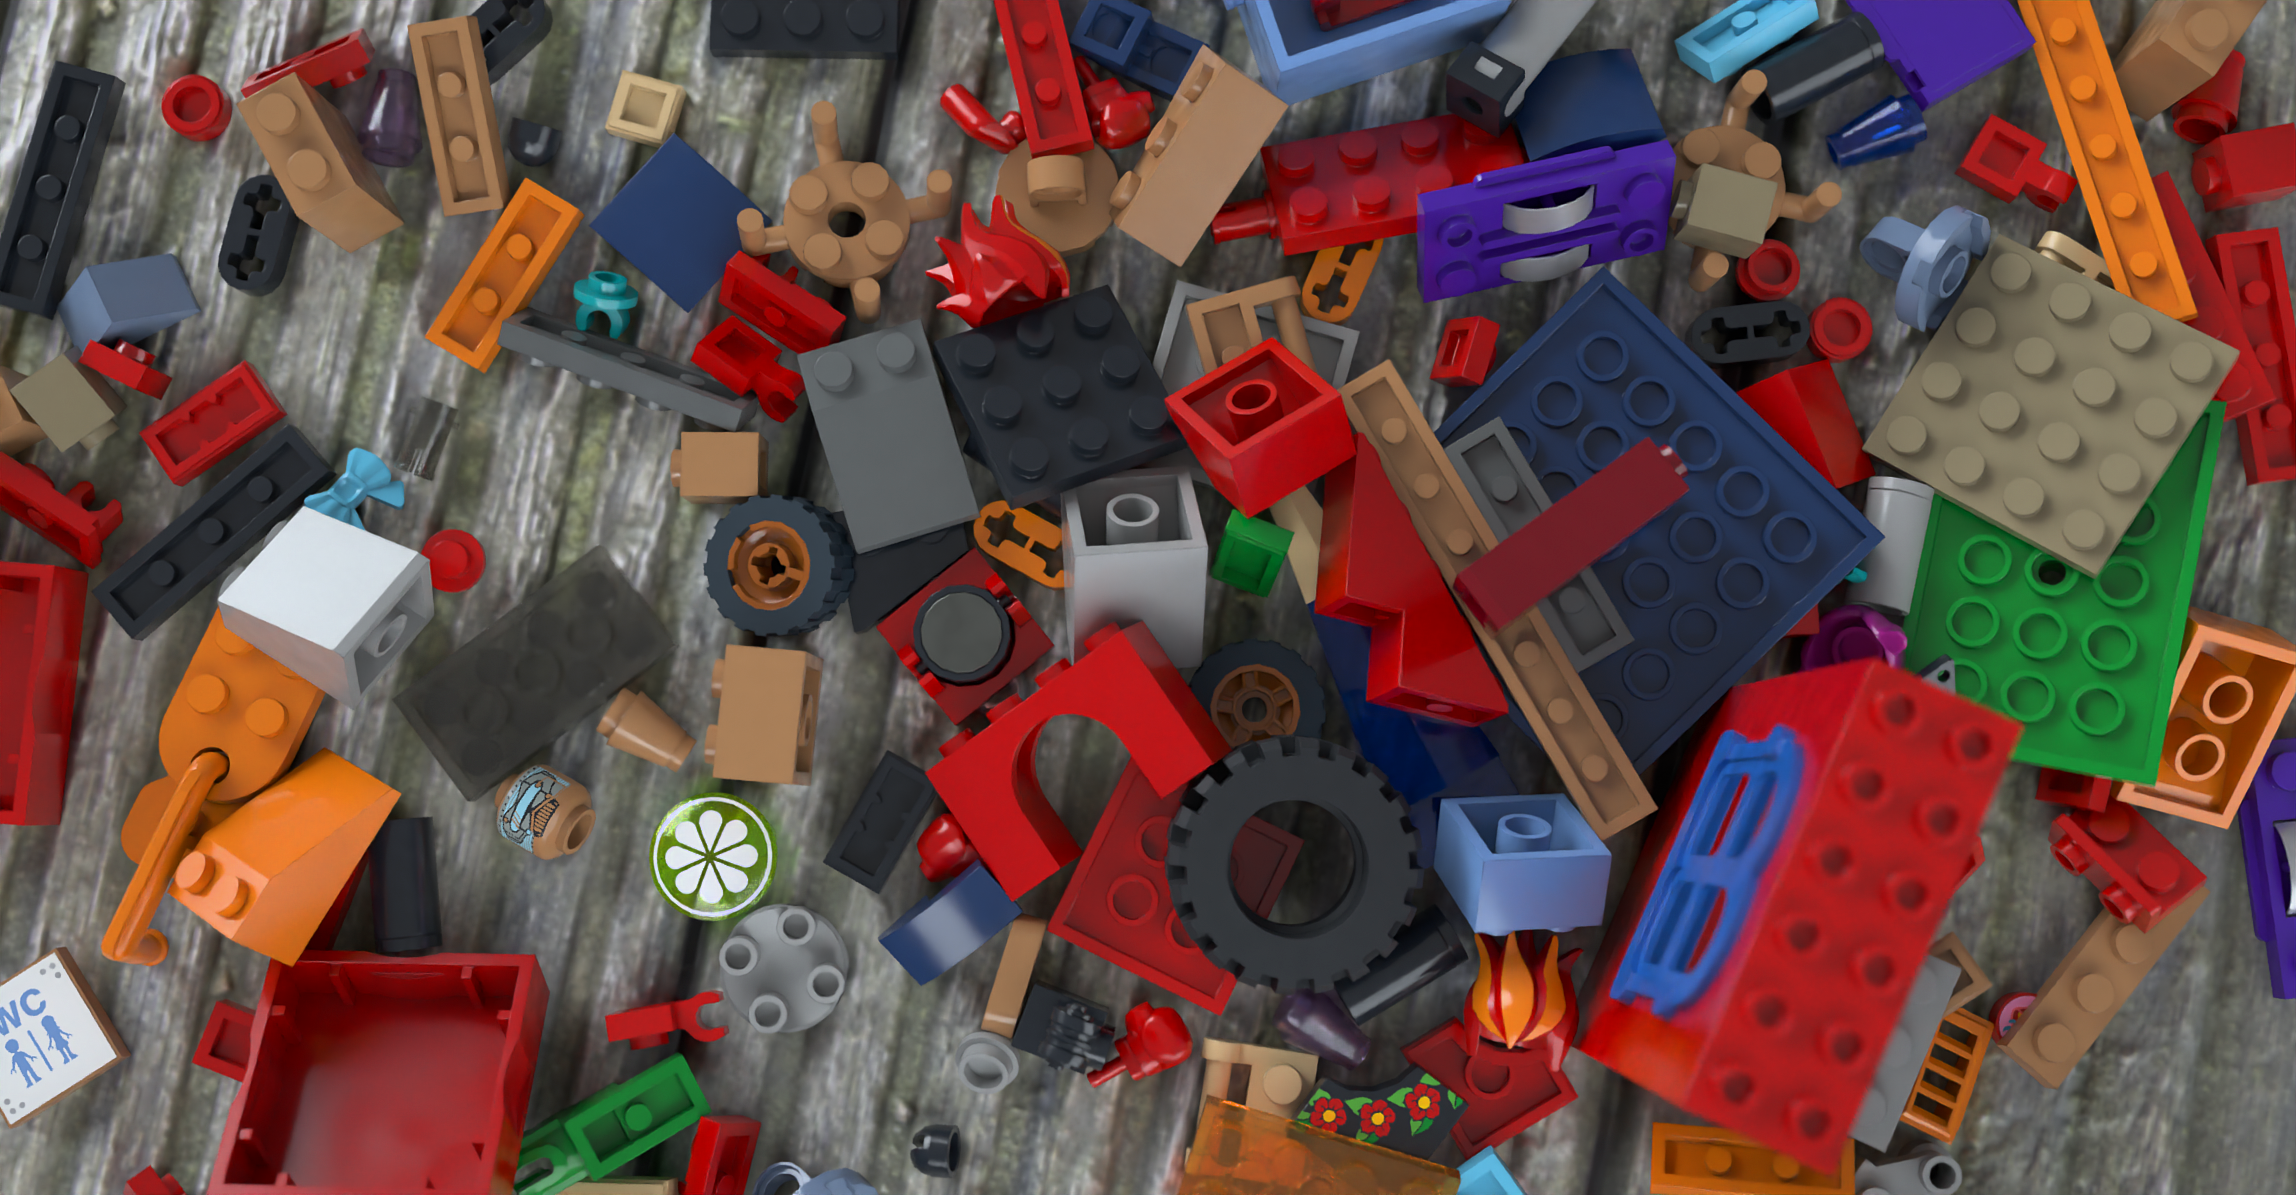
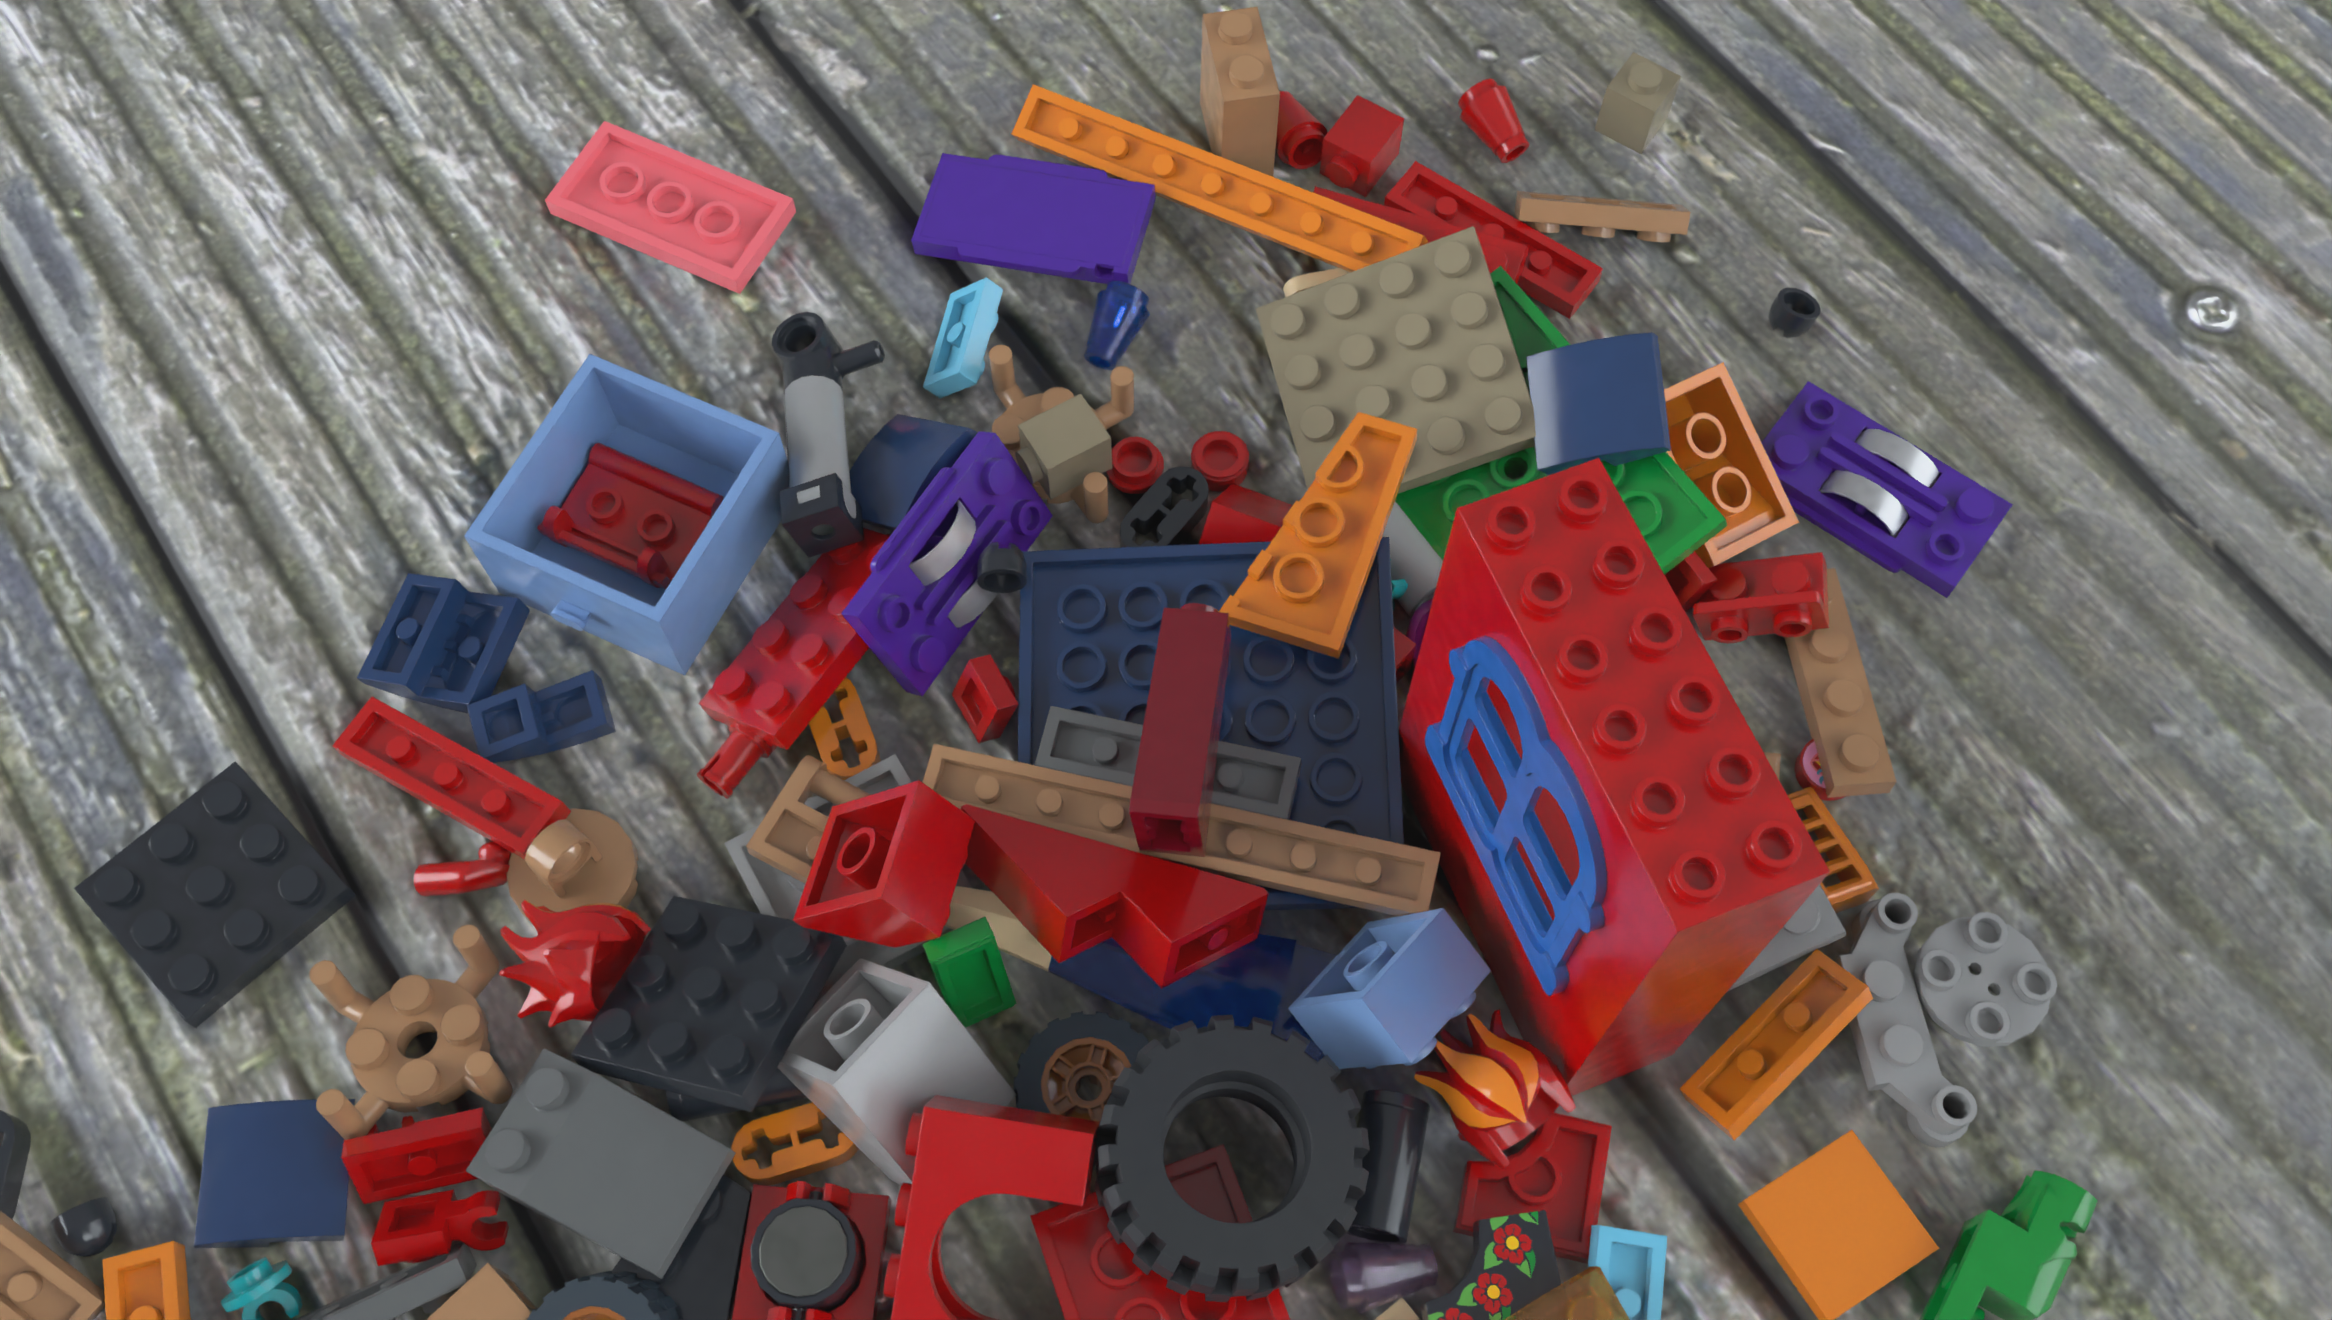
camera: 45 degrees left, 20 degrees down
tan tile [605,70,687,148] -> none
red piece [1073,55,1156,150] -> none
medium nougat wedge [1109,44,1289,268] -> none
black pin [1741,12,1885,126] -> none
sand blue tile [1860,205,1991,332] -> none
red plate [1954,114,2078,213] -> none
none -> black hinge [977,542,1027,593]
none -> orange wing [1219,412,1418,659]
none -> dark blue slope [1526,332,1671,475]

